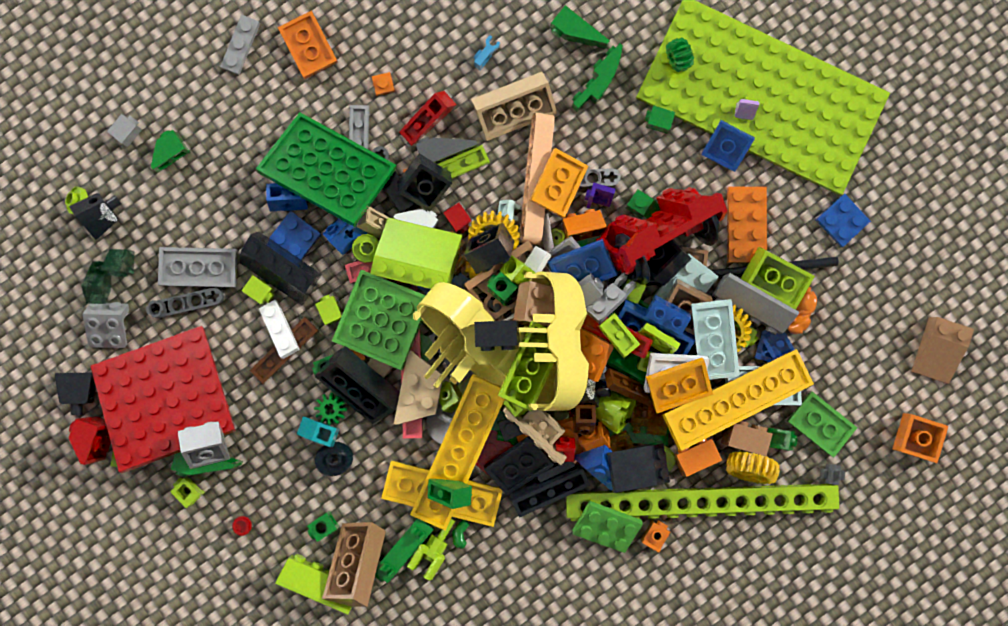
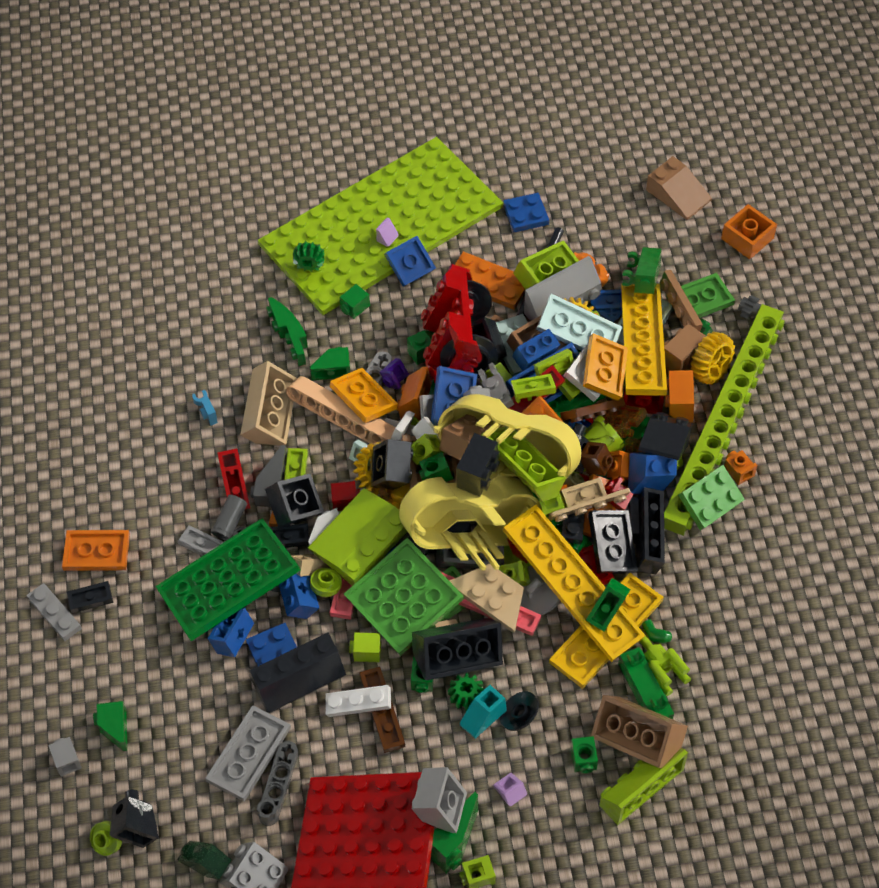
camera: 60 degrees left, 30 degrees down
clear green slope [101,249,135,277] -> none
red plate [232,516,252,536] -> none
lime brick [241,275,275,305] -> none
orange plate [372,72,395,96] -> none
green slope [550,5,610,49] -> none
none -> black plate [67,581,114,614]
none -> dark grey pin [211,495,247,541]
none -> green slope [310,347,350,381]
none -> white tile [391,411,415,441]
none -> lavender slope [493,773,527,806]
none -> green brick [622,247,662,294]
none -> medium nougat plate [660,270,703,331]

